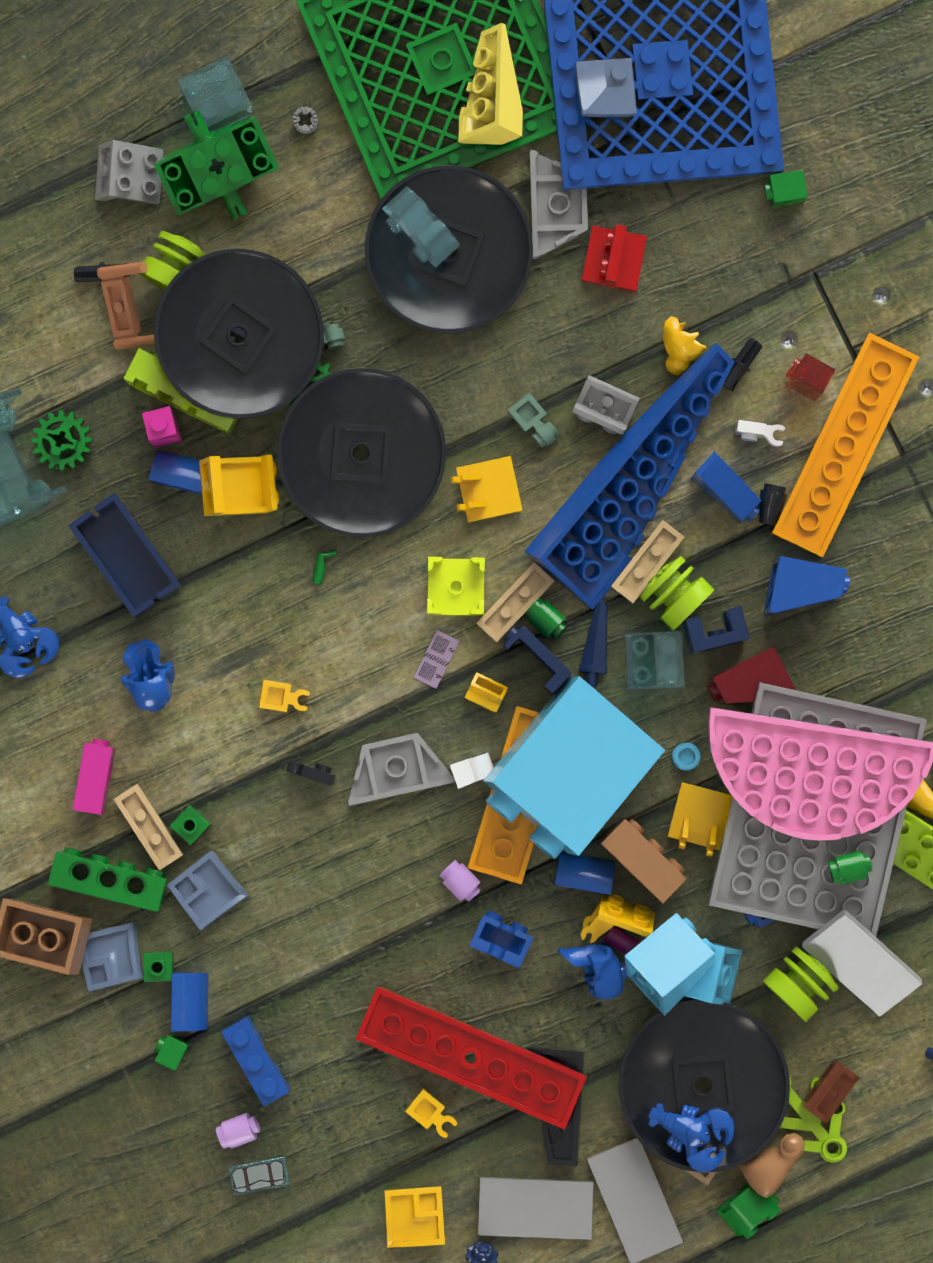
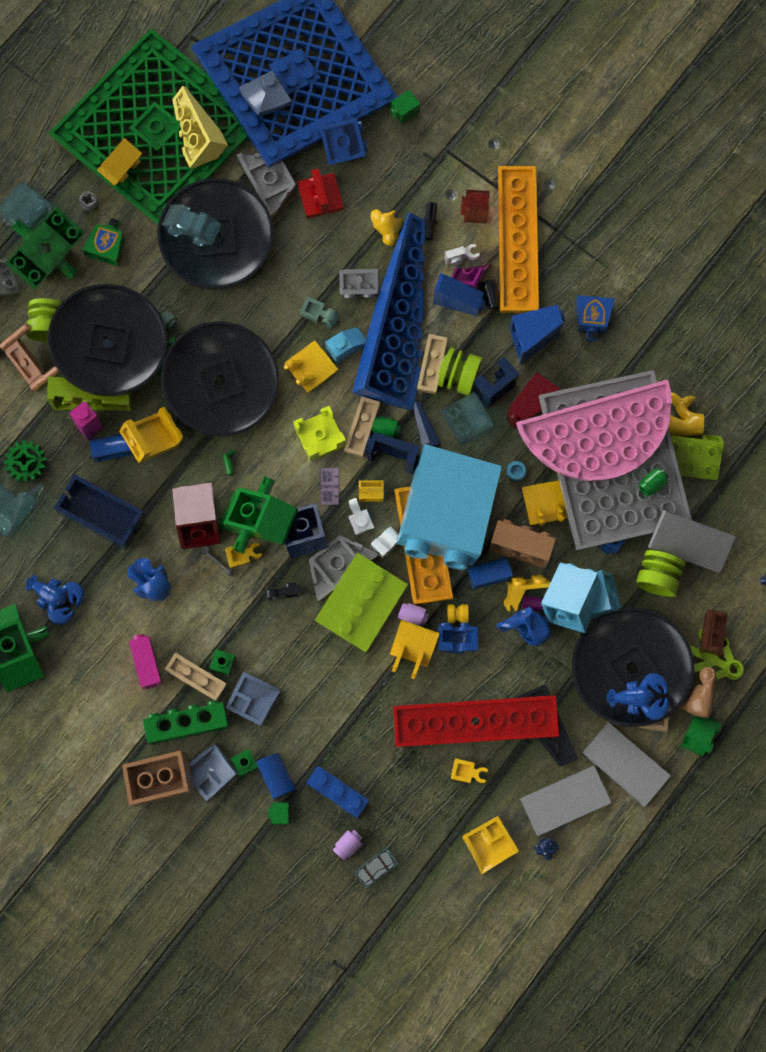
camera: 25 degrees left, 10 degrees down
none -> green torso [82,218,125,267]
none -> yellow brick [97,138,142,186]
none -> slope [172,482,221,549]
none -> dark grey hinge [201,546,234,576]
none -> green slope [218,476,298,554]
none -> dark blue brick [285,503,329,558]
none -> lime plate [314,553,408,653]
none -> blue plate [320,118,368,165]
none -> medium azure slope [325,327,366,364]
none -> white plate [348,498,374,536]
none -> yellow plate [390,620,440,679]
none -> yellow wheel [447,604,468,624]
none -> magenta slope [451,264,491,290]
none -> blue torso [575,295,614,342]

